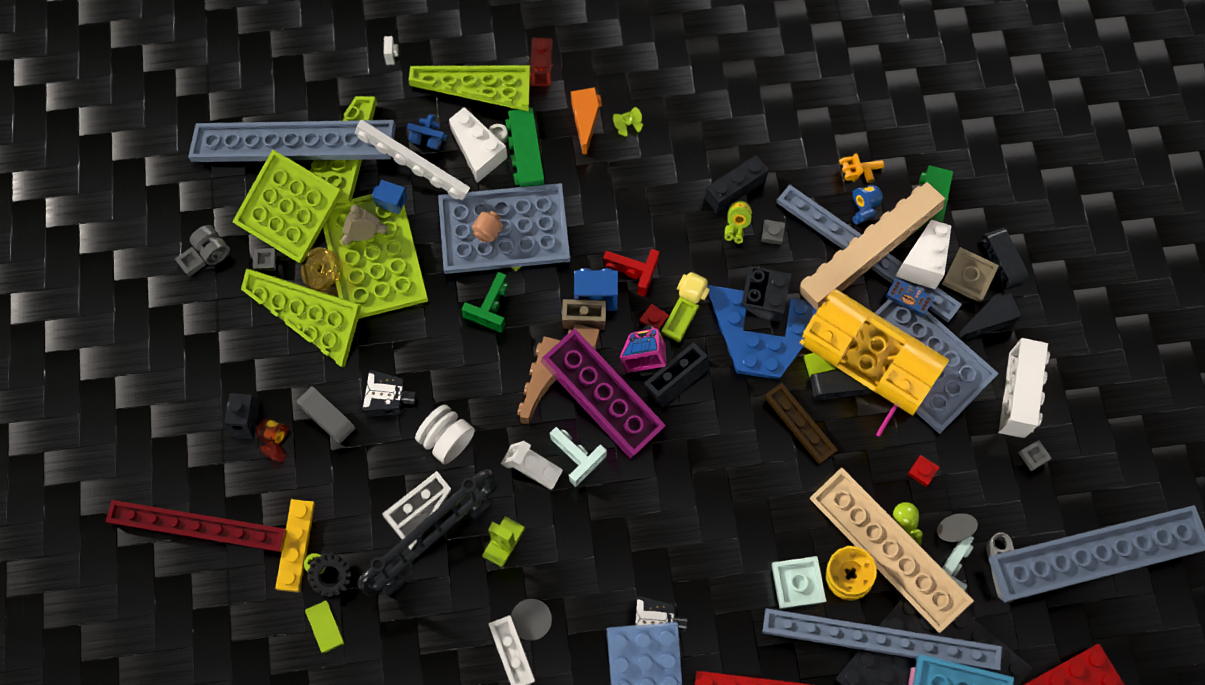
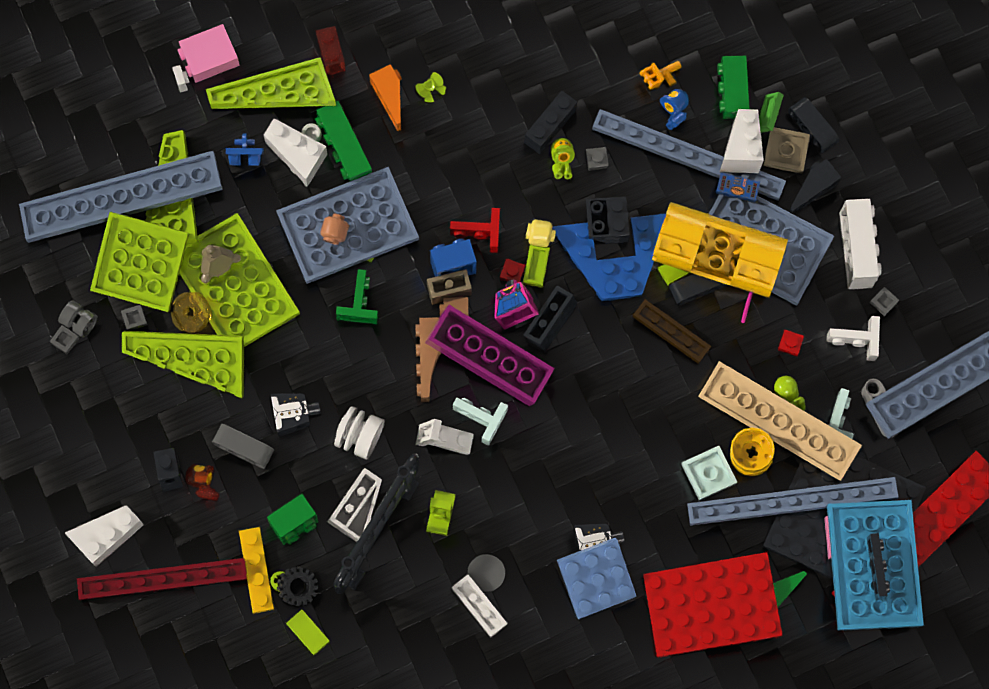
camera: 20 degrees left, 5 degrees up
white plate [355,119,470,200] -> none
blue brick [372,180,407,214] -> none
tan brick [800,182,945,310] -> none
dark grey sticker [937,514,978,542] -> none
none -> white wedge [65,505,143,567]
none -> bright pink brick [178,24,240,83]
none -> green brick [267,494,318,545]
none -> bright green tile [759,92,784,133]
none -> white bracket [827,316,880,361]

